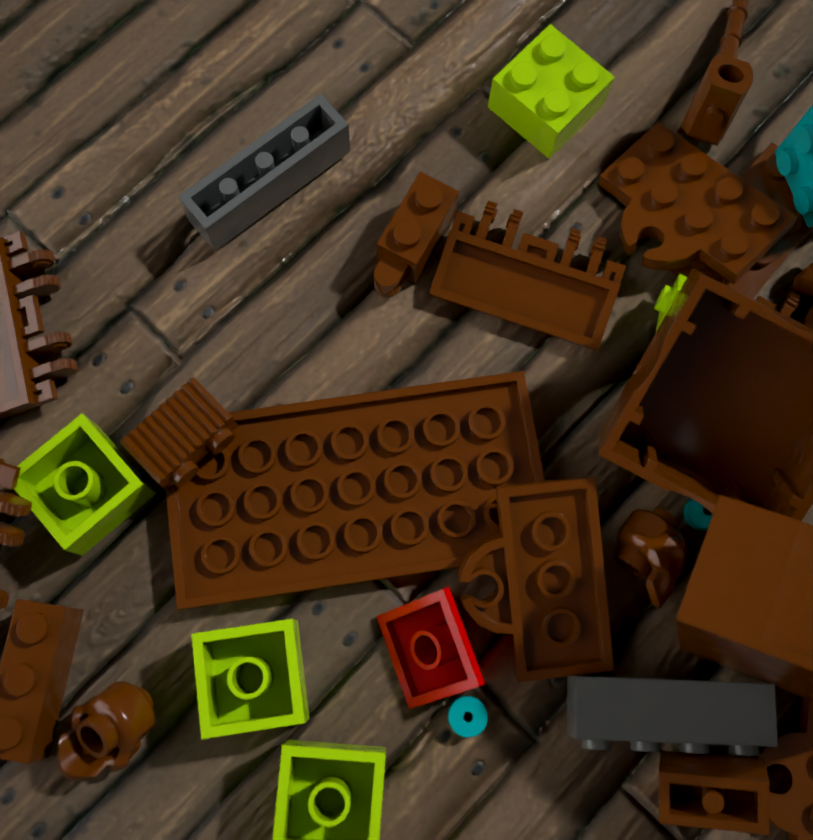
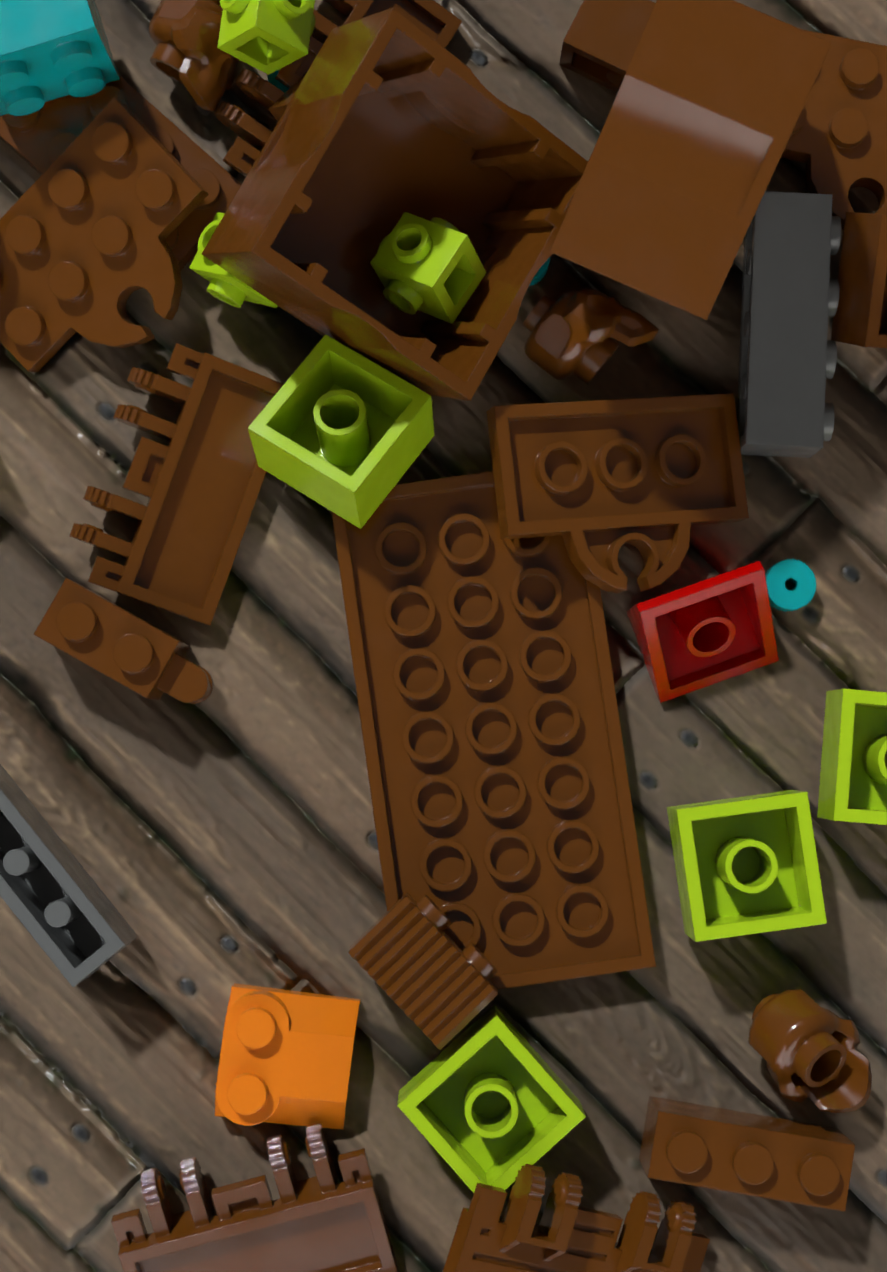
camera: 85 degrees left, 10 degrees up
none -> orange slope [215,983,360,1130]
none -> lime brick [248,334,435,529]
none -> lime brick [370,212,486,324]

